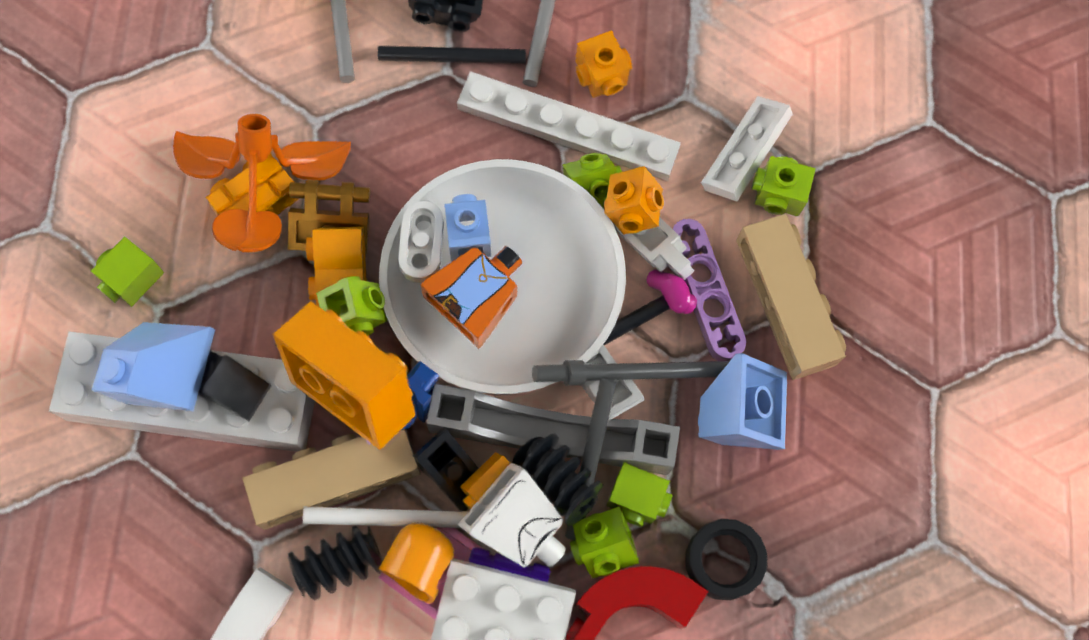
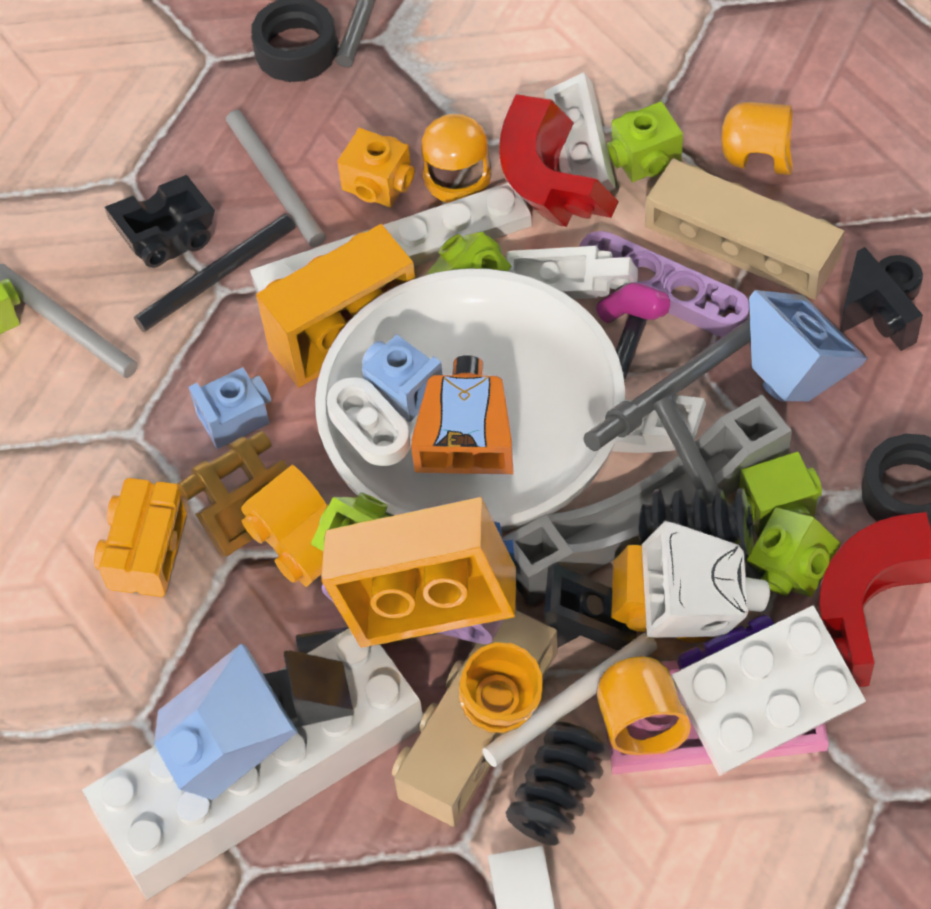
camera: 30 degrees left, 15 degrees down
lime brick [91,236,164,307] -> none
orange plant [173,114,351,252] -> none
light orange brick [604,166,664,235] -> none
none -> light blue brick [189,367,271,449]
none -> light orange brick [256,223,415,388]
none -> light orange helmet [421,113,491,203]
none -> light orange helmet [459,642,542,733]
none -> red arch [499,94,619,227]
none -> light orange helmet [721,102,793,175]
none -> black slope [840,247,923,351]
none -> black tile [879,255,923,301]

